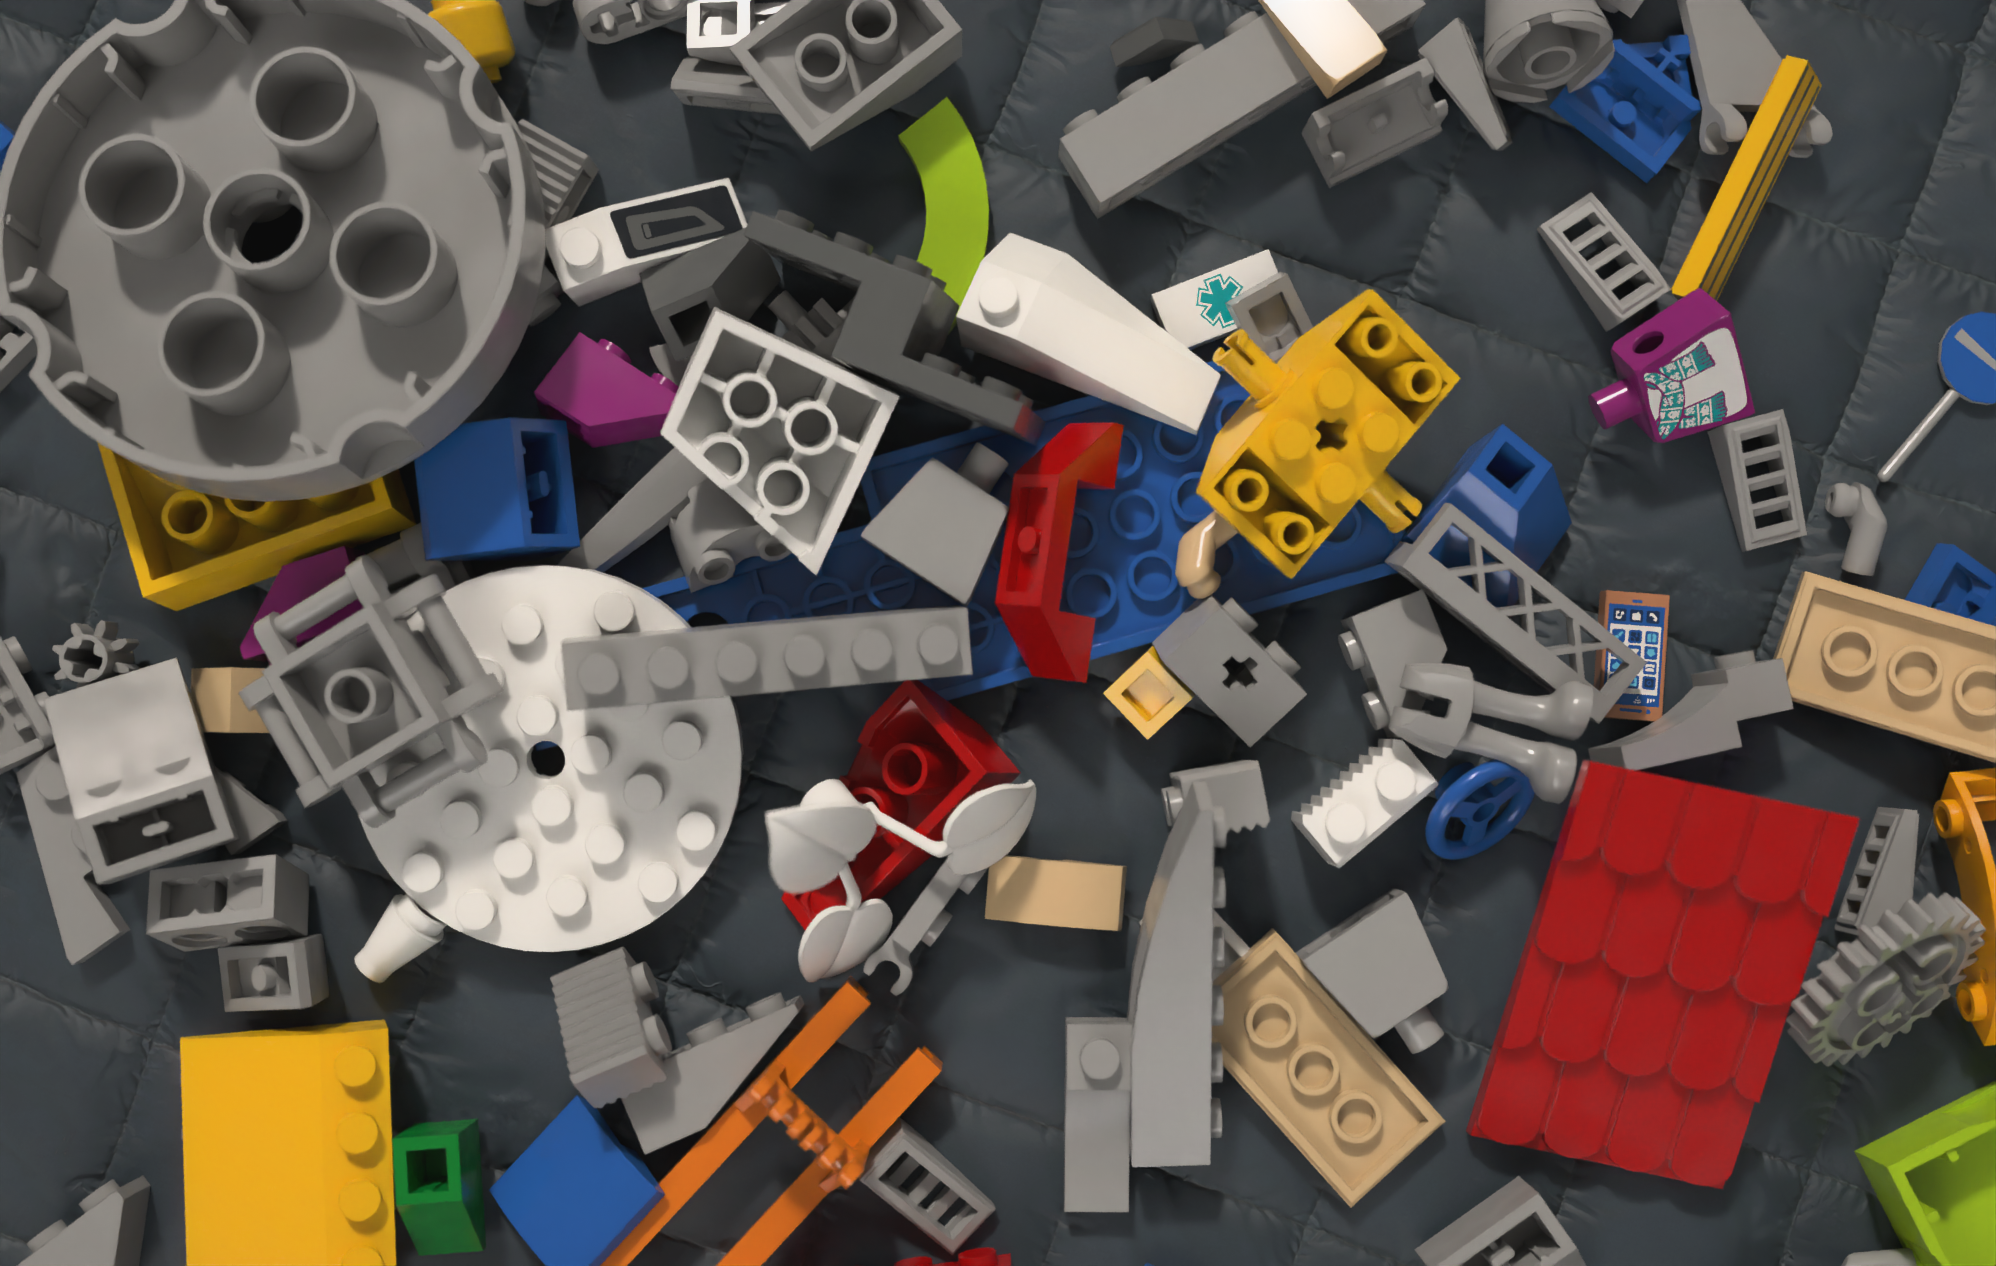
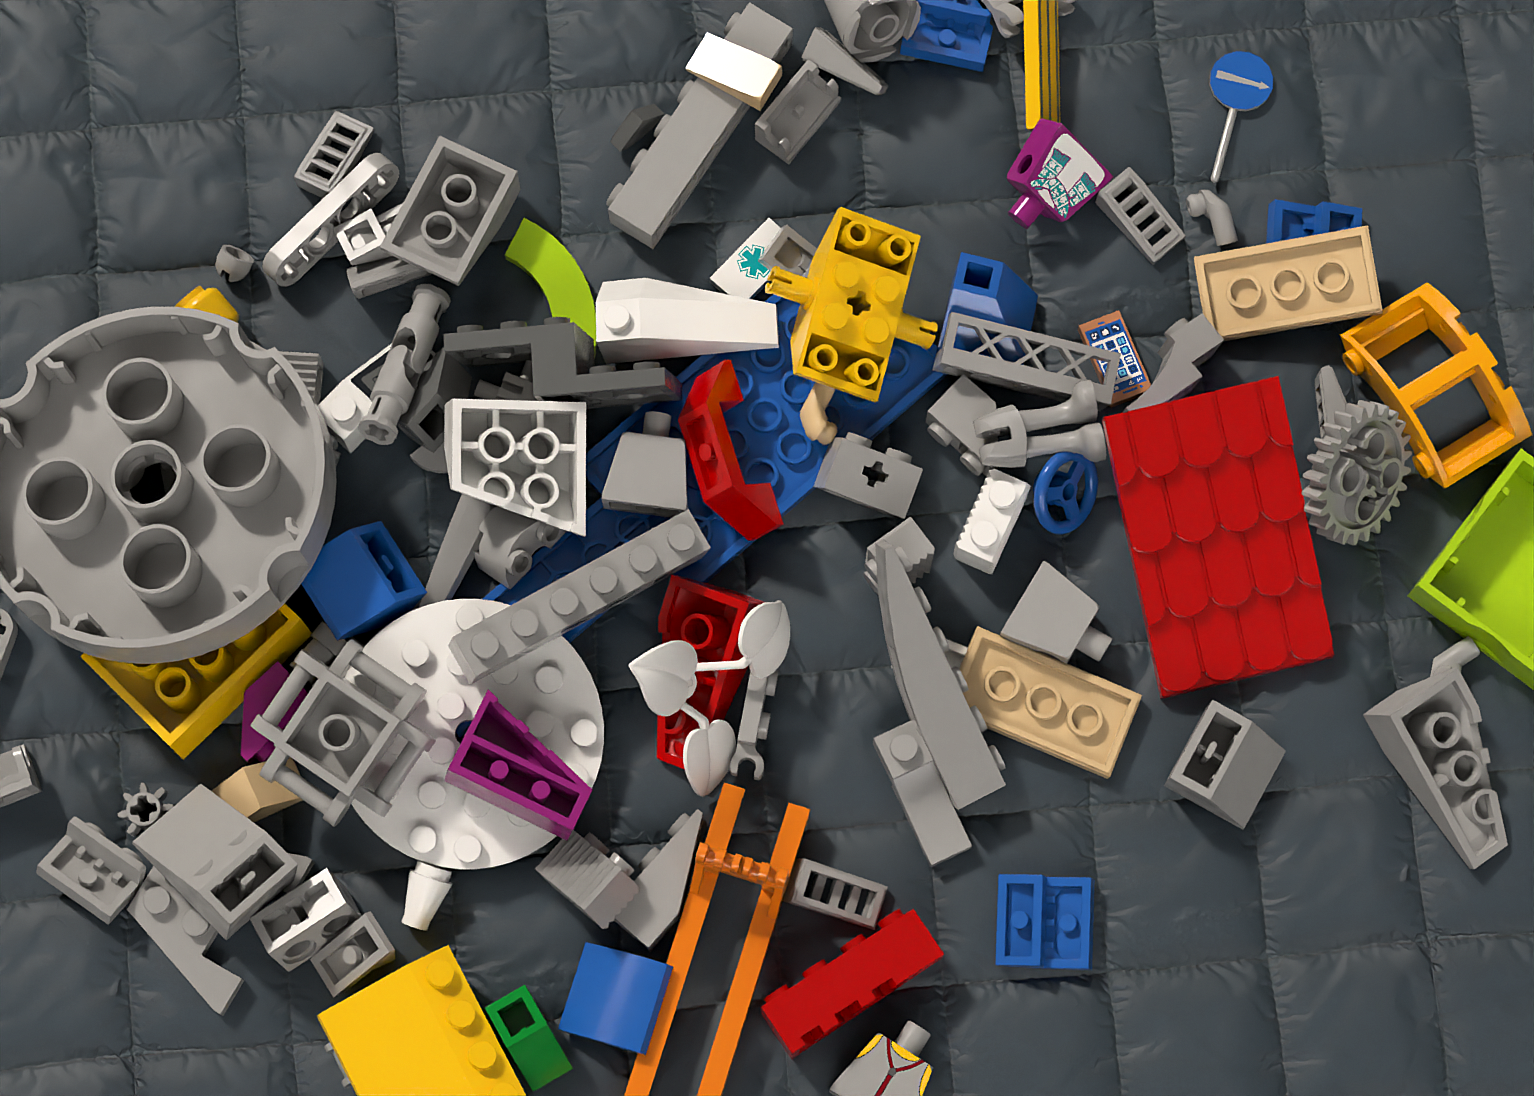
camera: 25 degrees left, 10 degrees down
magenta slope [535,332,679,448] -> none
tan slope [985,855,1127,931] -> none
yellow tile [1103,646,1196,740] -> none
light grey slope [1537,192,1671,332] -> none
none -> light grey piece [358,284,451,445]
none -> magenta wedge [444,689,592,841]

